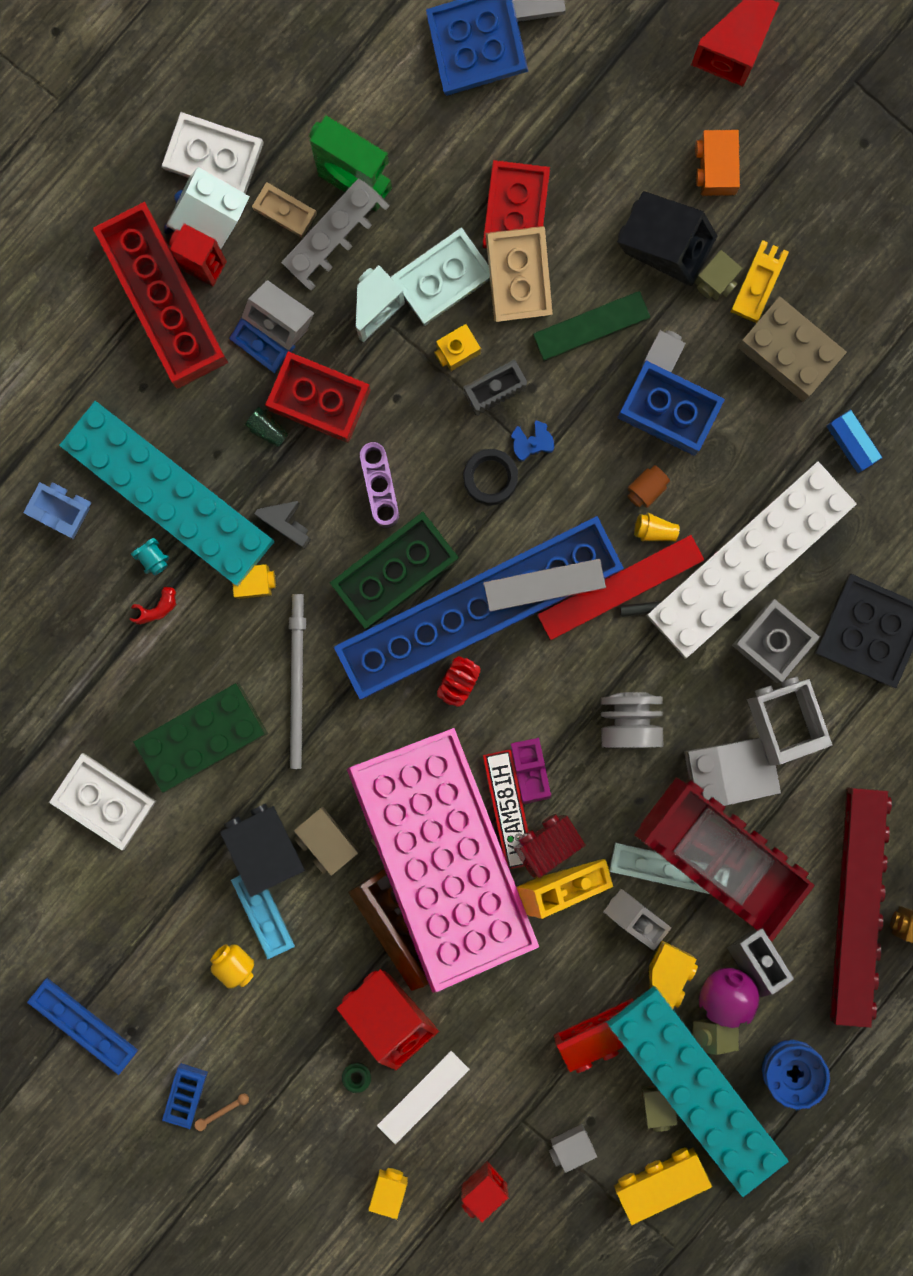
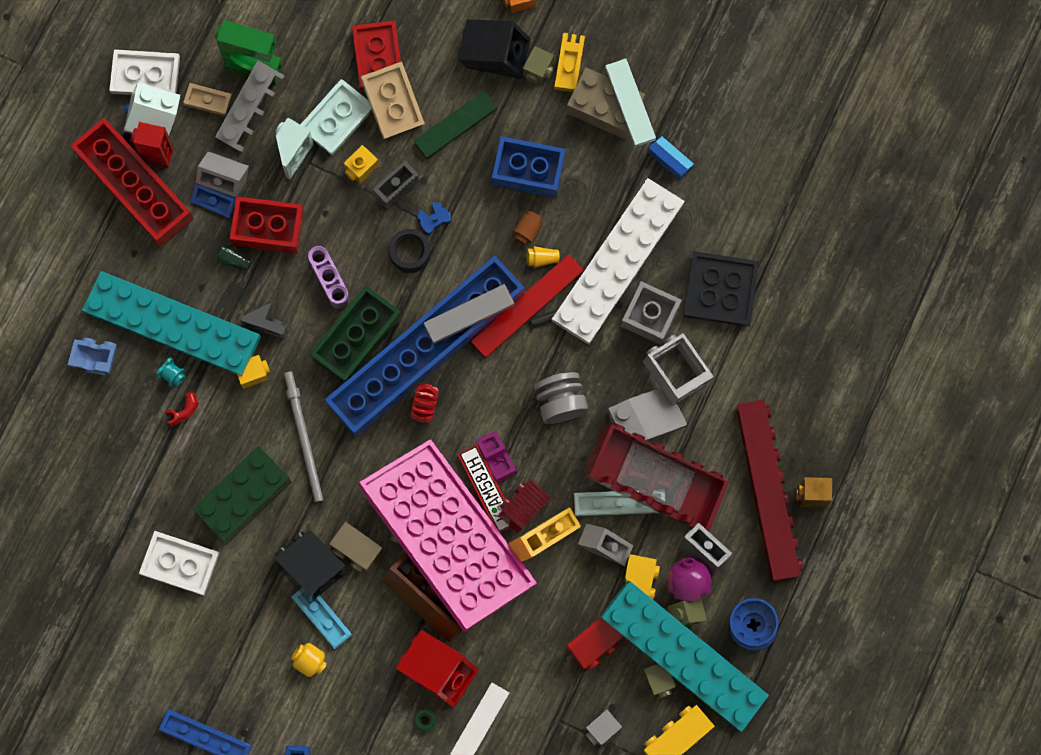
camera: 15 degrees left, 10 degrees down
light grey brick [641,330,686,372] -> none
none -> light aqua tile [605,59,656,147]

